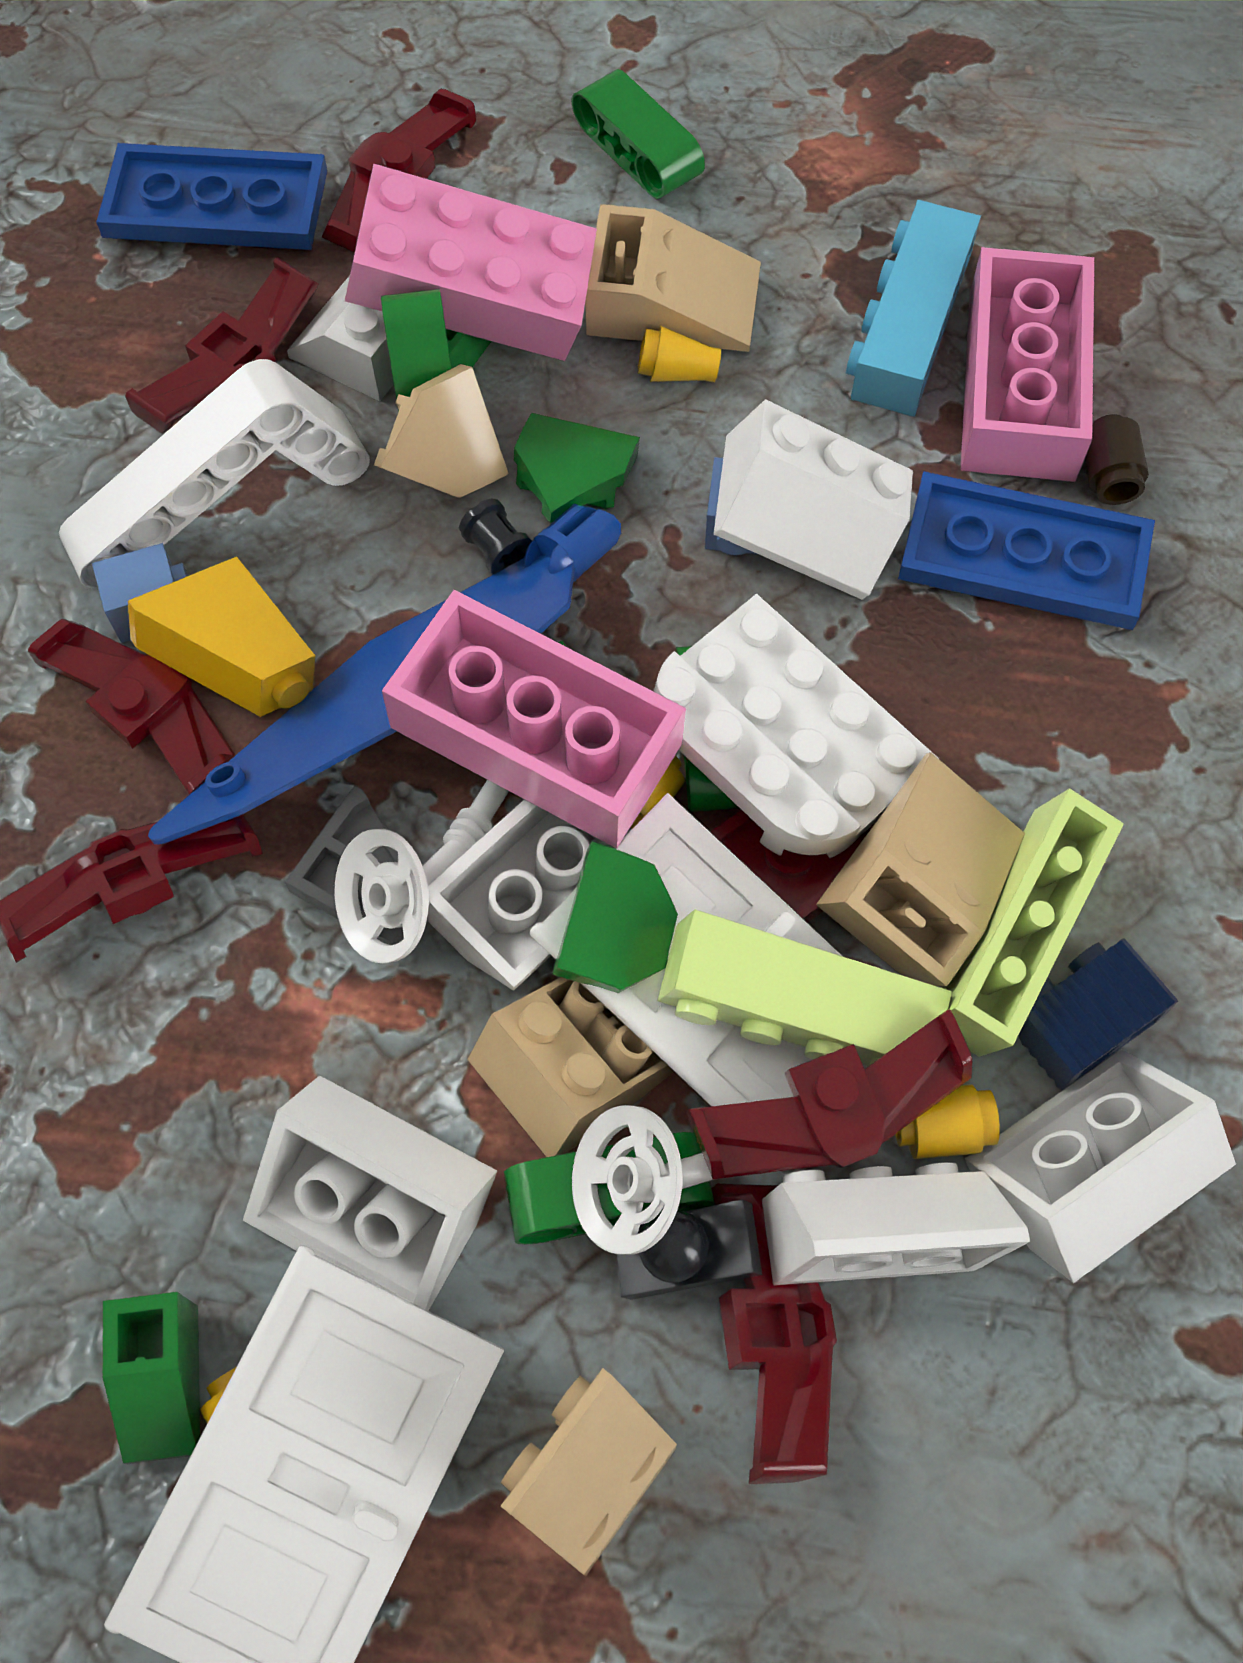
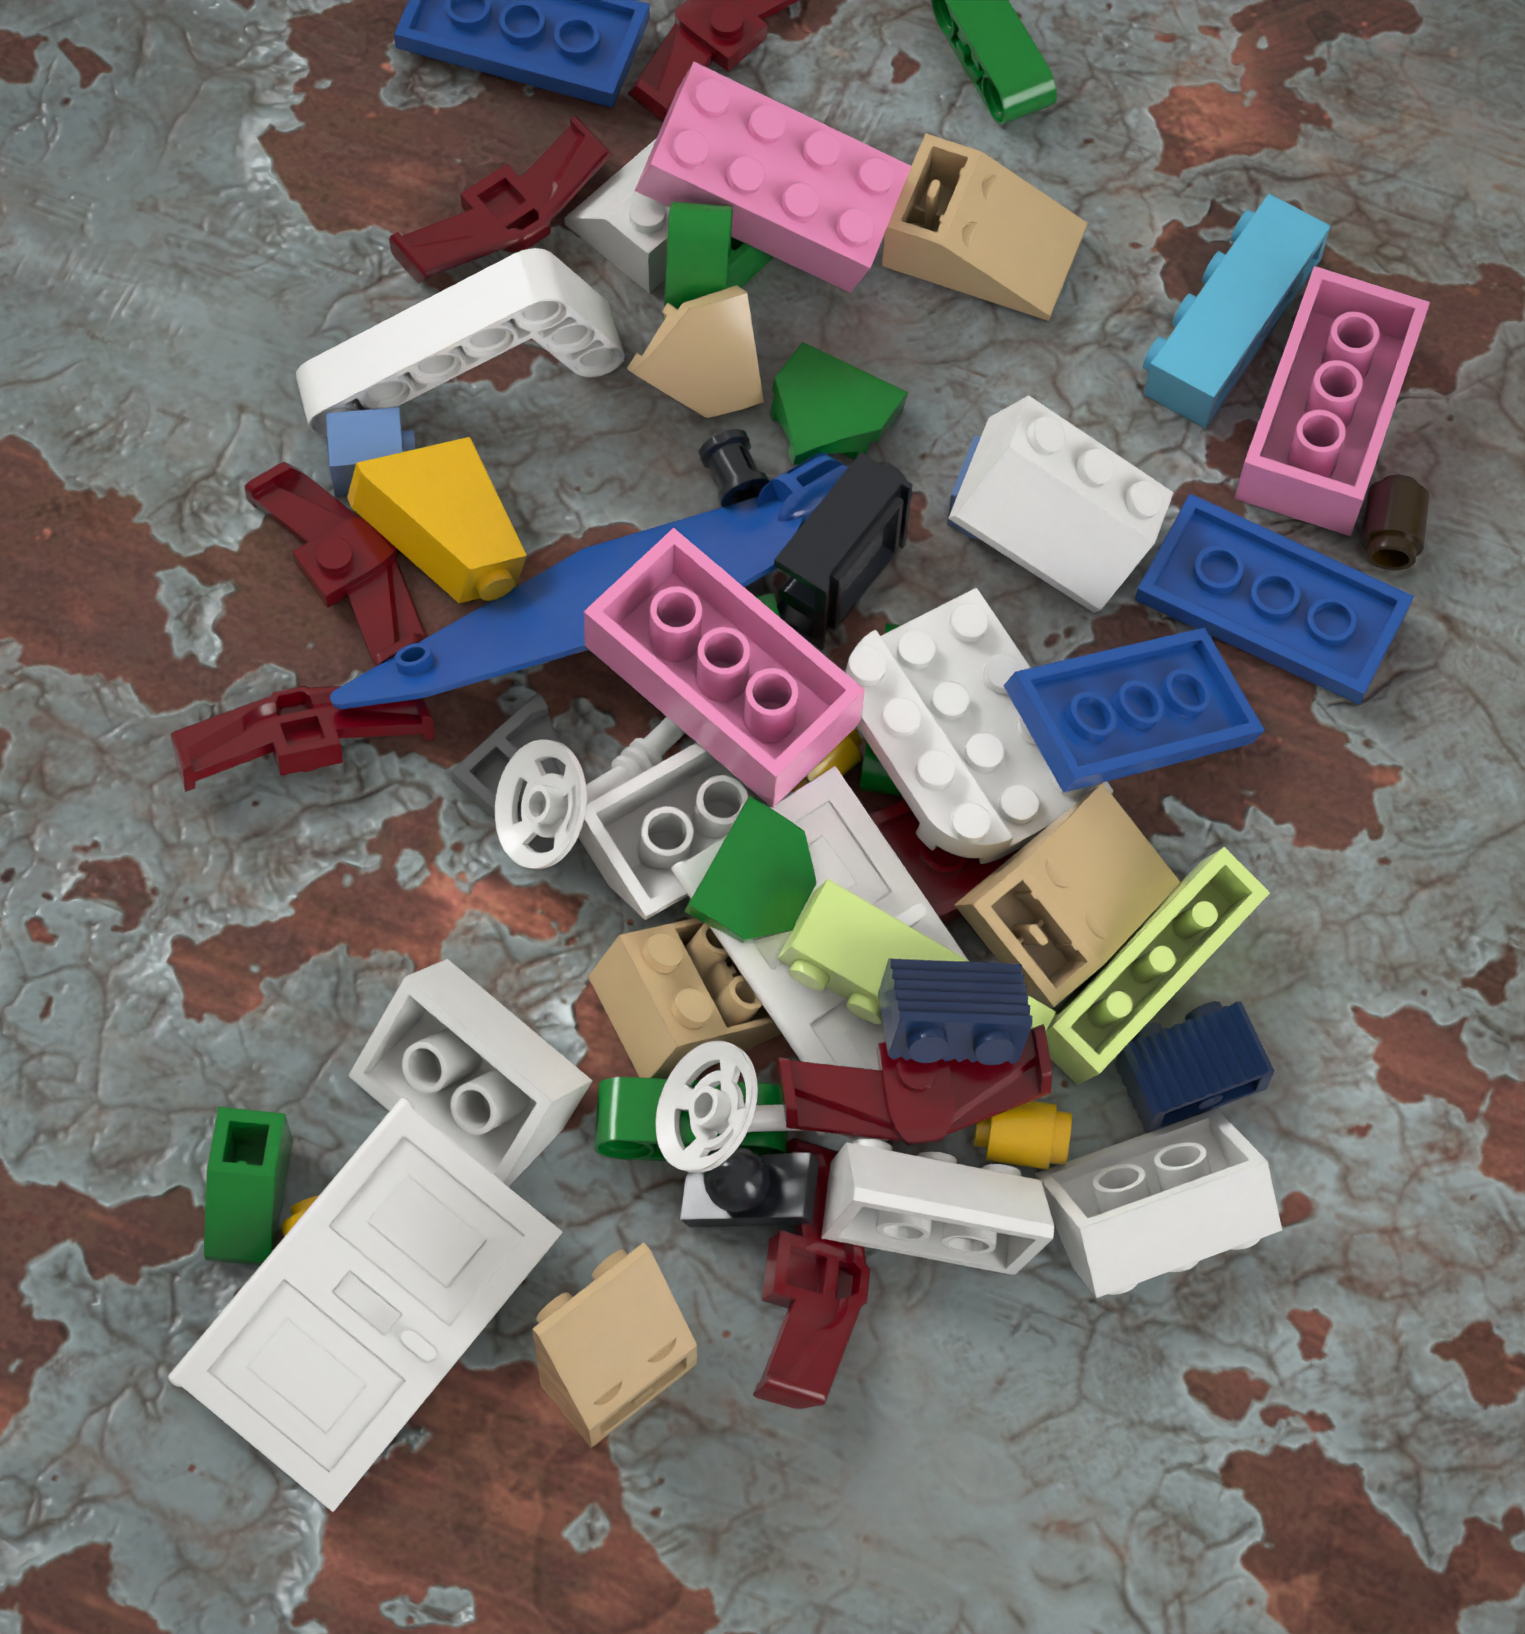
camera: 10 degrees right, 0 degrees up
yellow cone [637,325,721,383] -> none
none -> black window [774,452,913,650]
none -> dark blue brick [878,958,1033,1065]
none -> blue plate [1003,627,1265,793]

